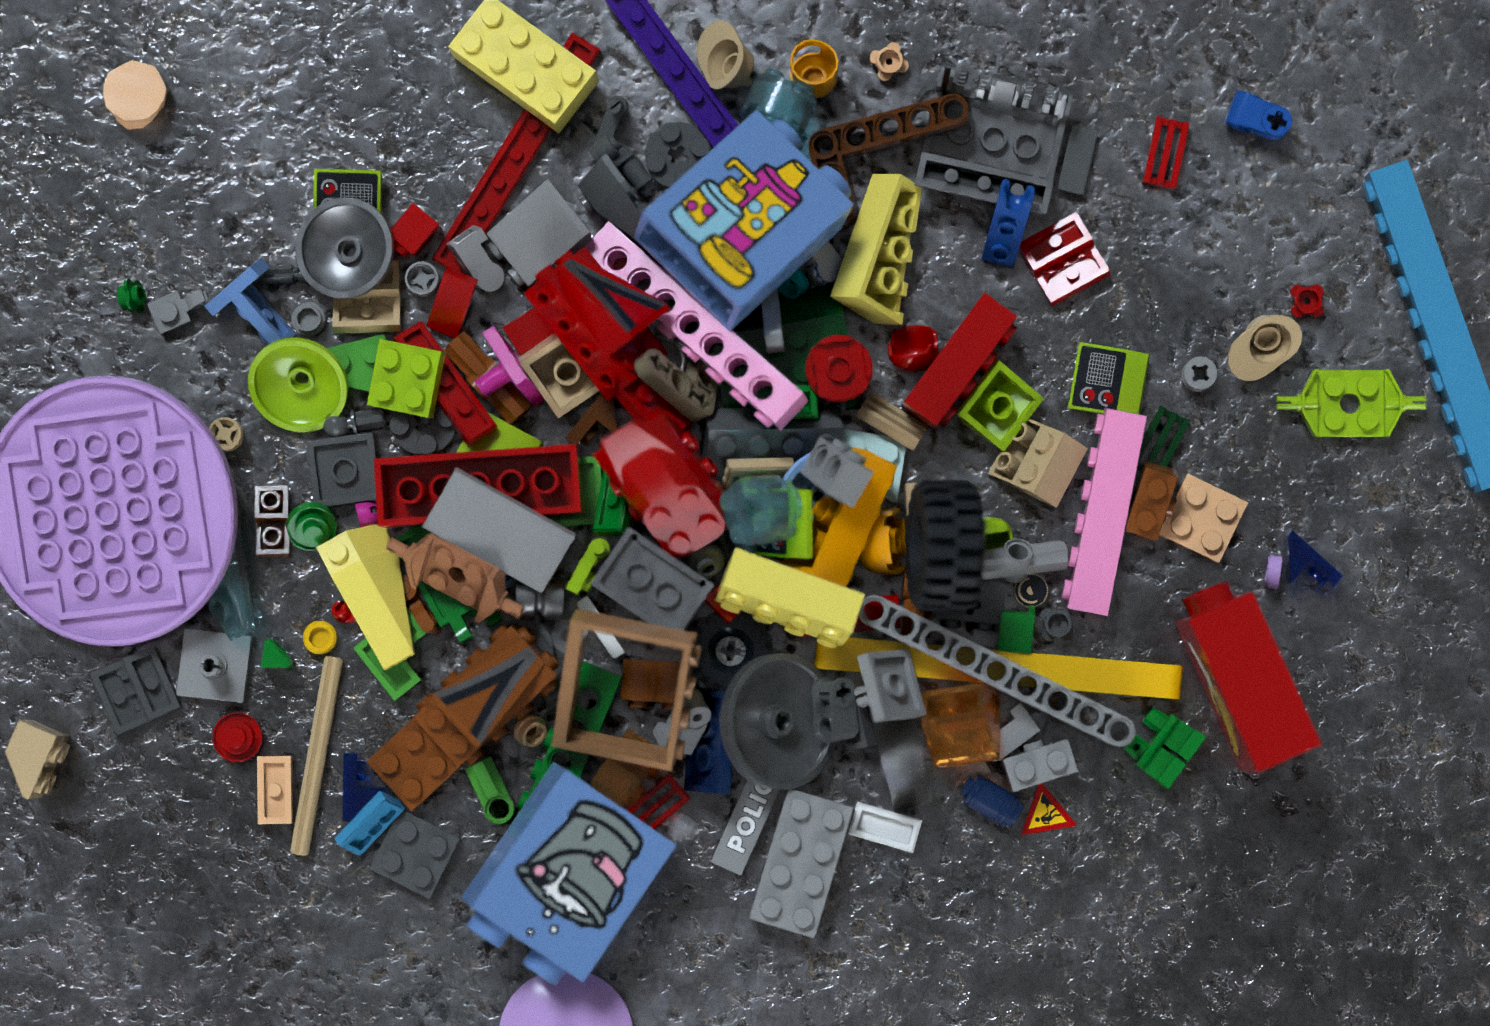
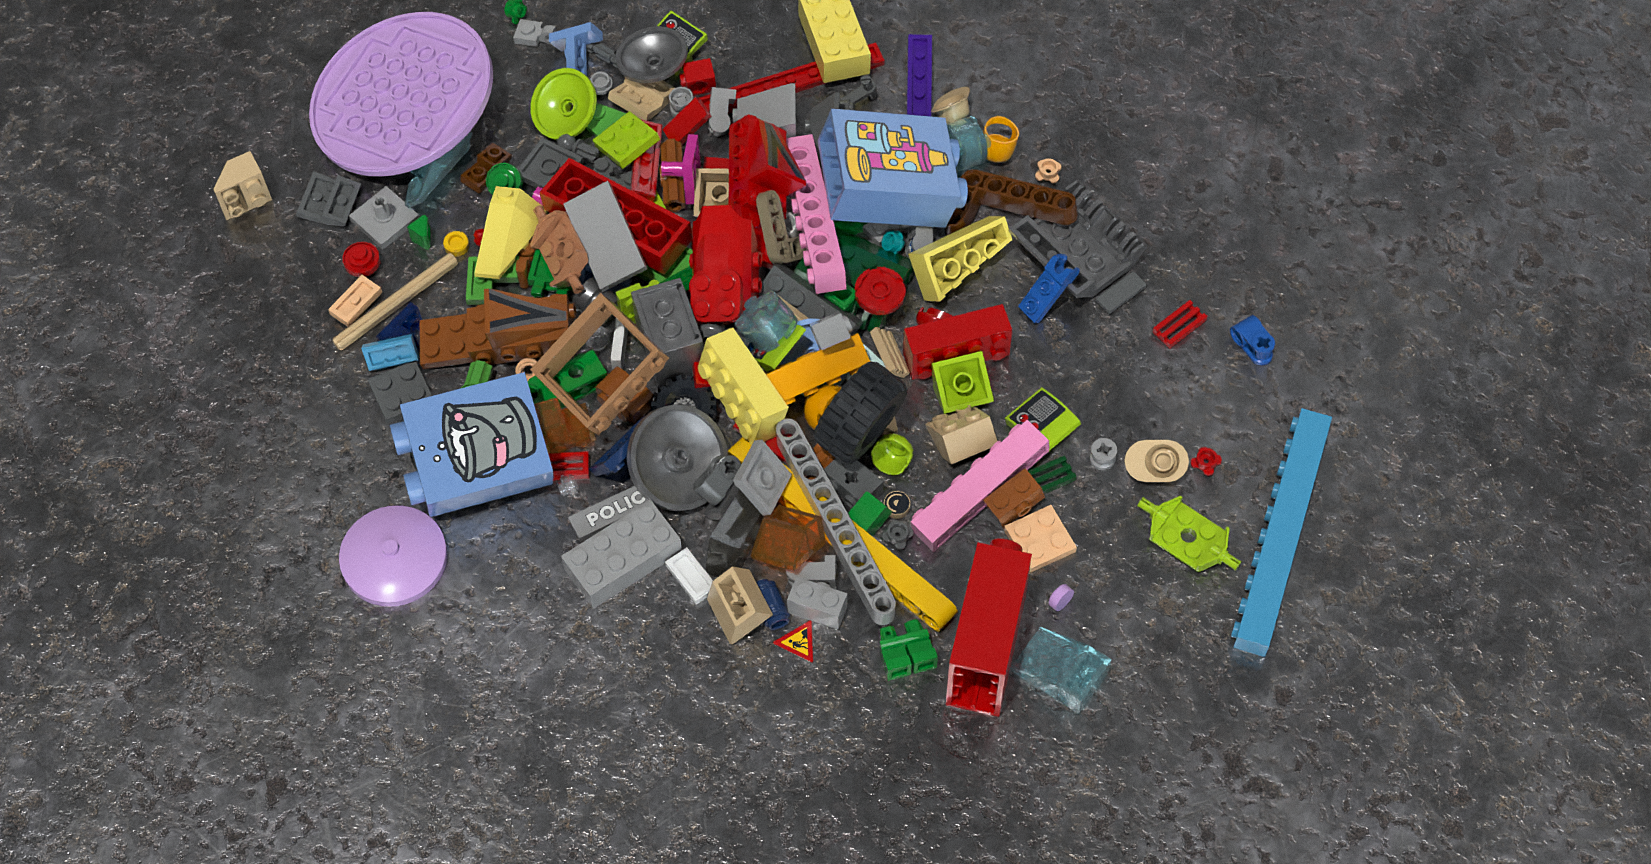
camera: 35 degrees right, 25 degrees down
tan wheel [209,417,244,452] -> none
light grey leg [652,689,711,755] -> none
light grey beam [761,288,785,354] -> none
light grey piece [983,538,1069,583] -> none
slope [1019,212,1110,307] -> none
clear blue slope [1284,530,1343,587] -> none
none -> tan slope [707,566,773,644]
none -> clear light blue slope [1010,627,1111,714]

